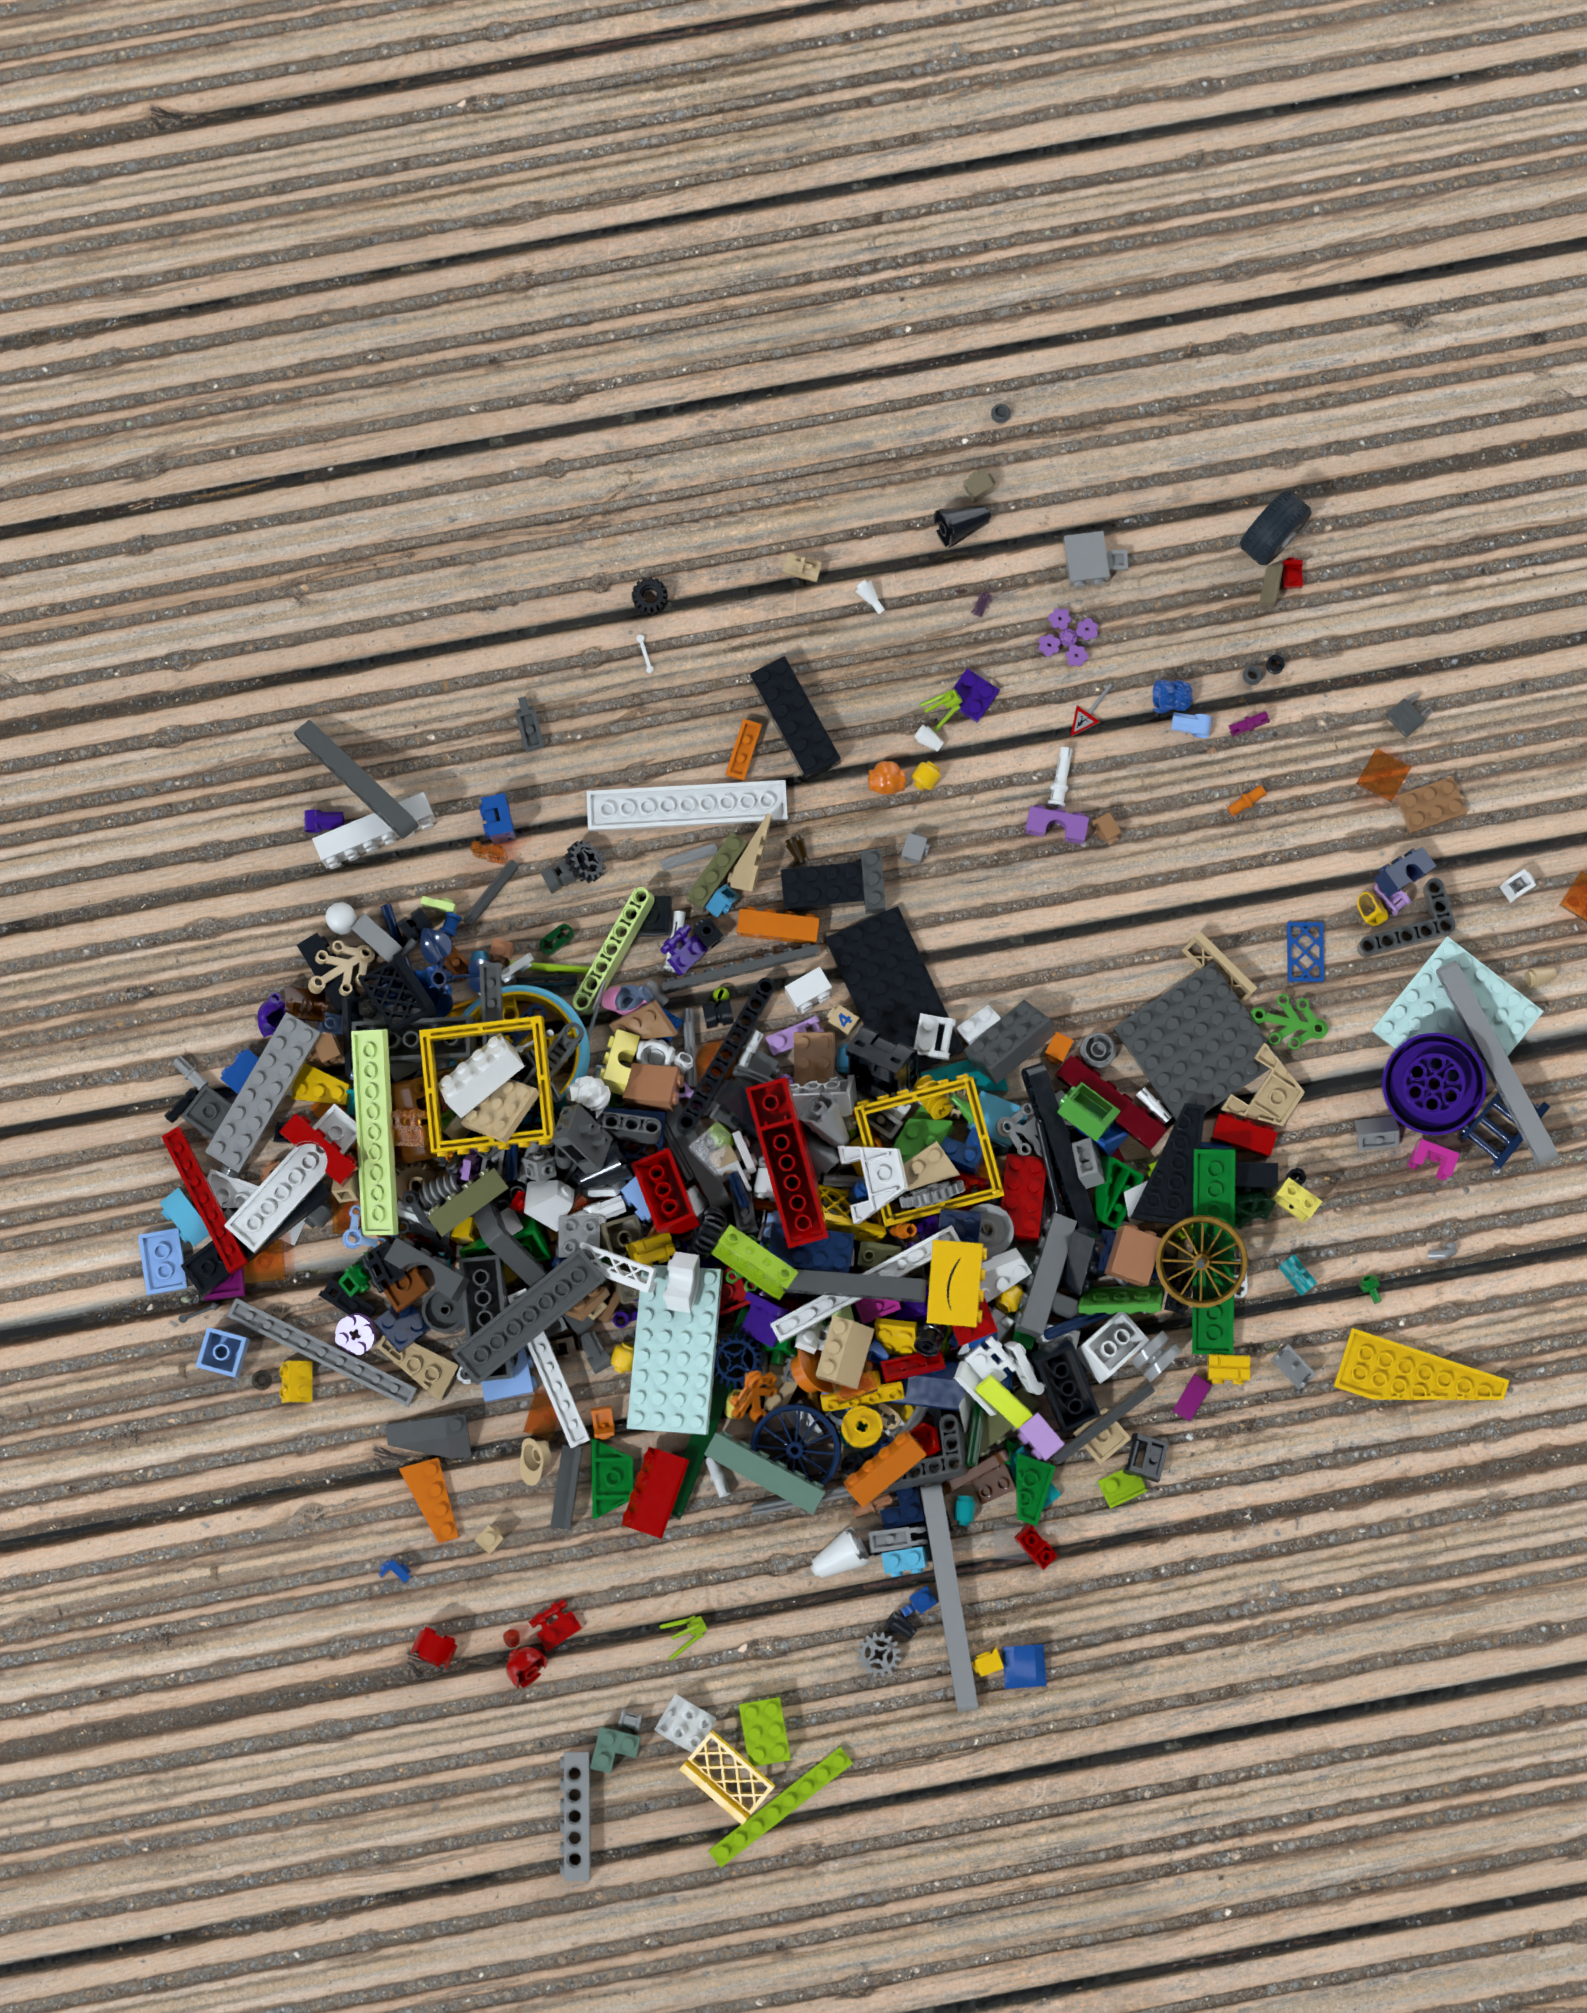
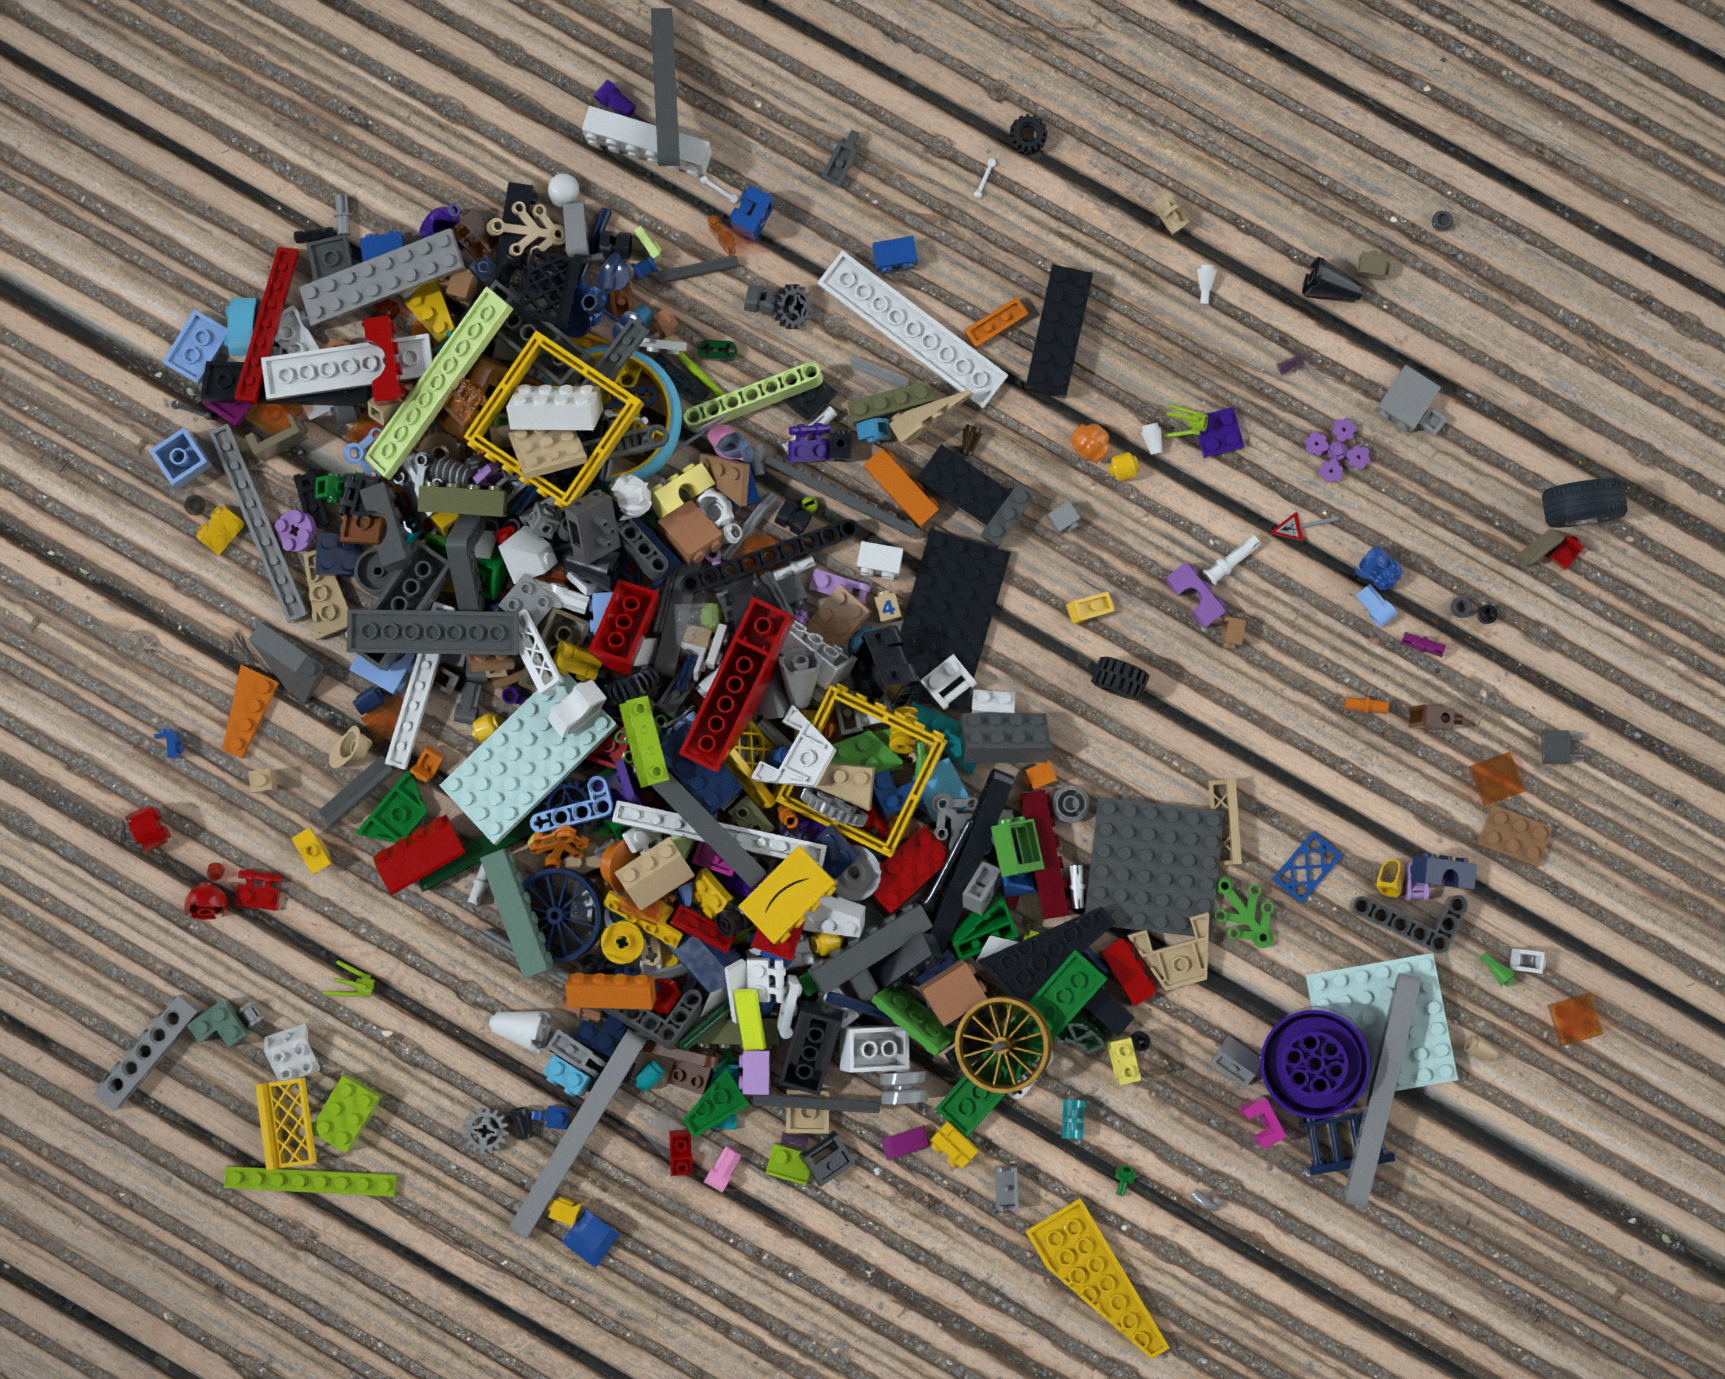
camera: 45 degrees right, 5 degrees up
none -> dark tan panel [245,413,308,461]
none -> yellow brick [291,827,332,875]
none -> dark blue brick [353,686,386,715]
none -> clear red cone [373,299,400,320]
none -> light blue beam [530,776,614,833]
none -> white hinge [700,176,738,203]
none -> bright pink piece [704,1146,742,1193]
none -> clear purple pin [780,1132,808,1151]
none -> blue brick [872,236,918,274]
none -> yellow plate [1066,591,1115,625]
none -> black tyre [1091,656,1150,700]
none -> reddish brown torso [1408,704,1463,731]
none -> bright green cone [1480,952,1516,987]

